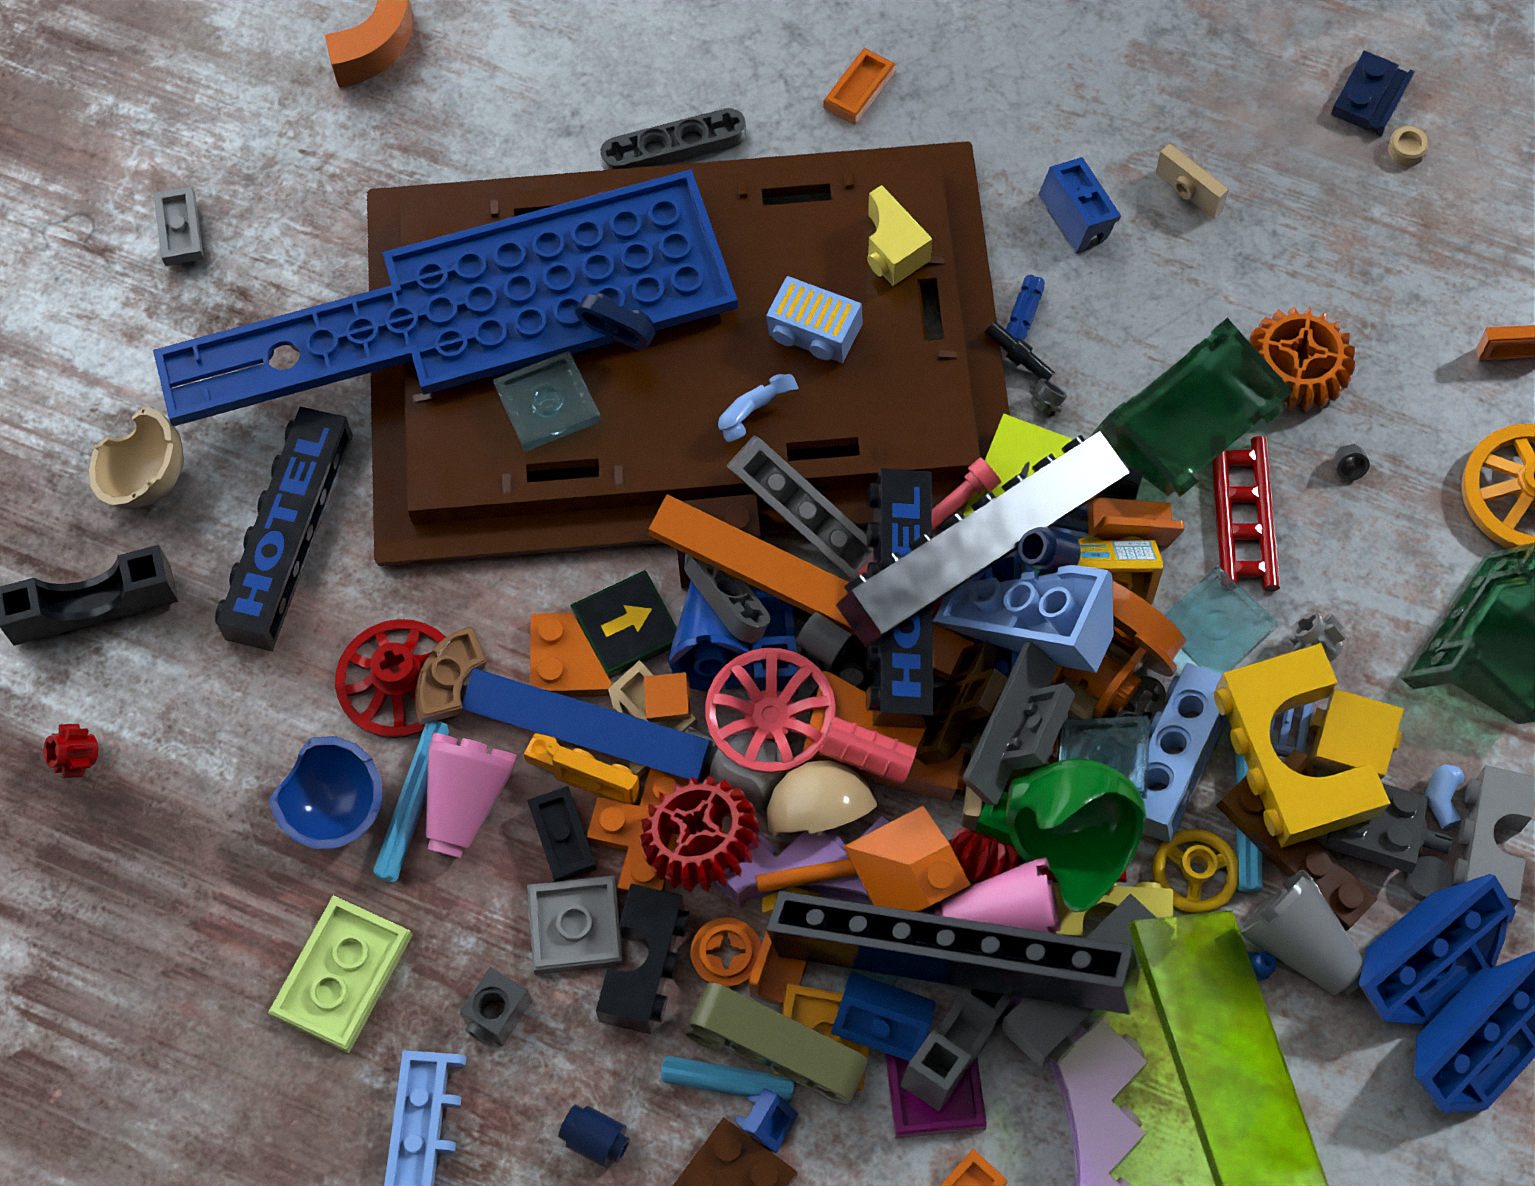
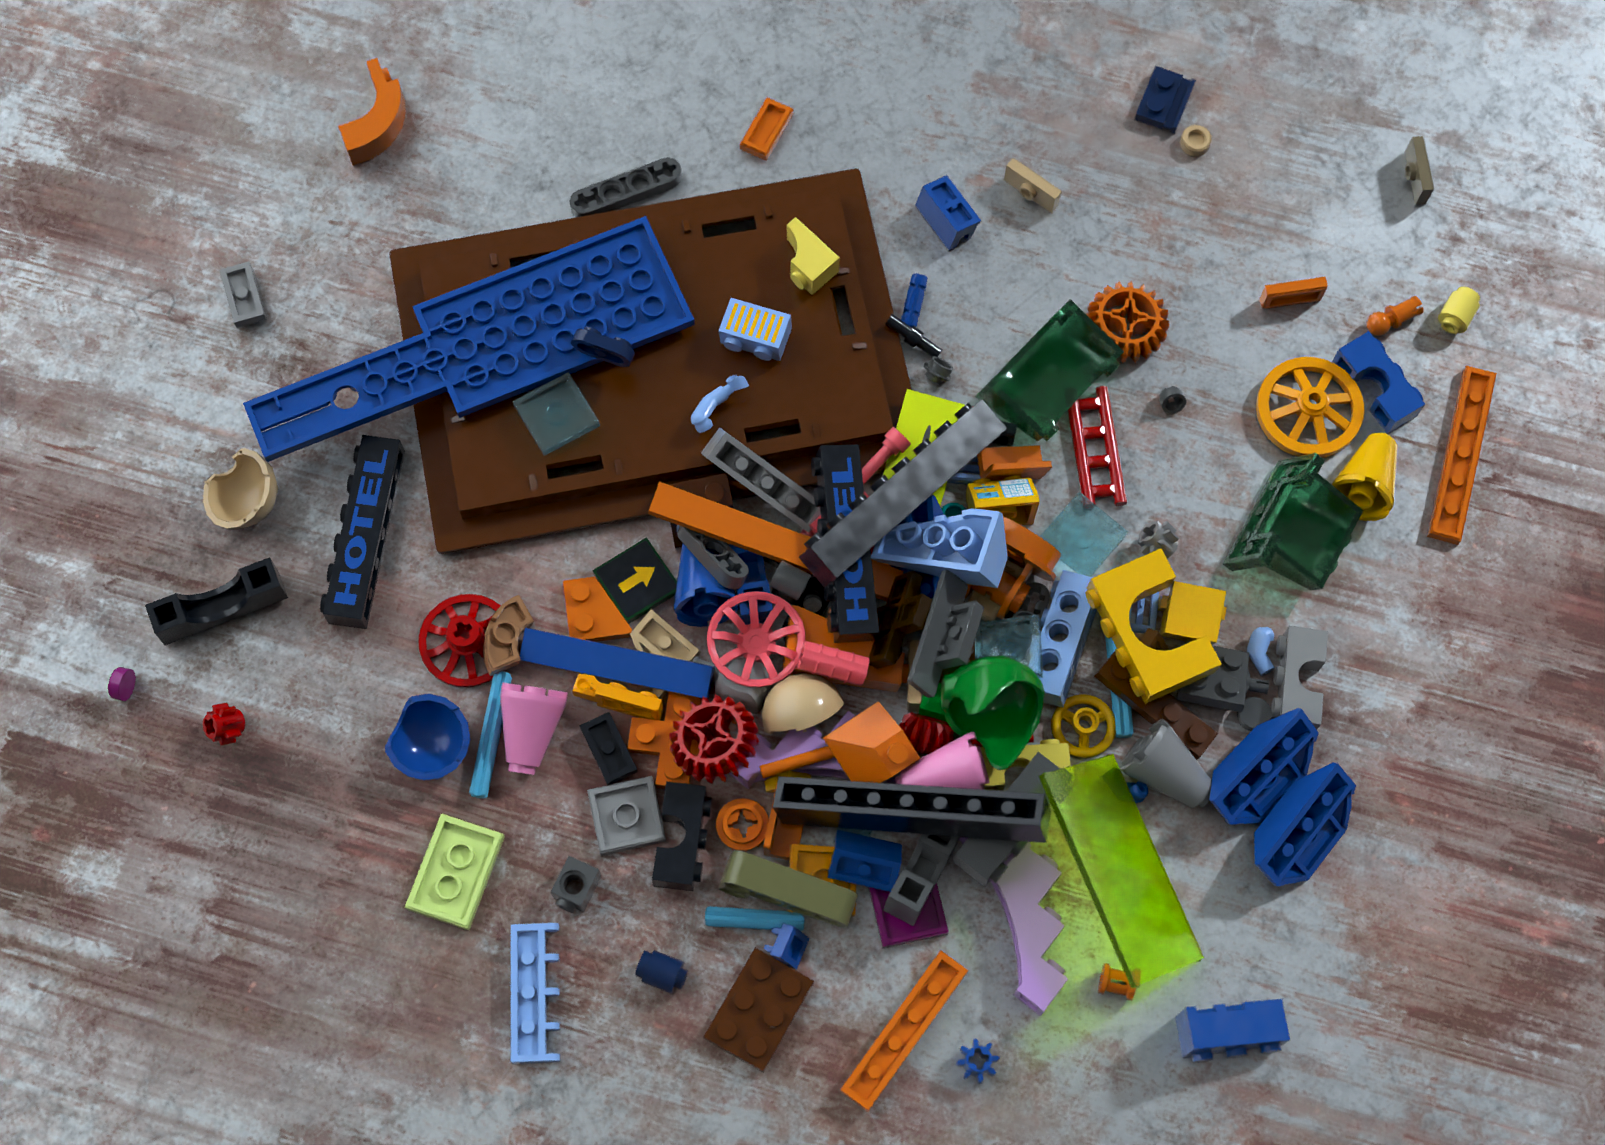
camera: 10 degrees left, 5 degrees up
orange tile [644,672,692,722] -> none
dark blue brick [1018,527,1081,573] -> none

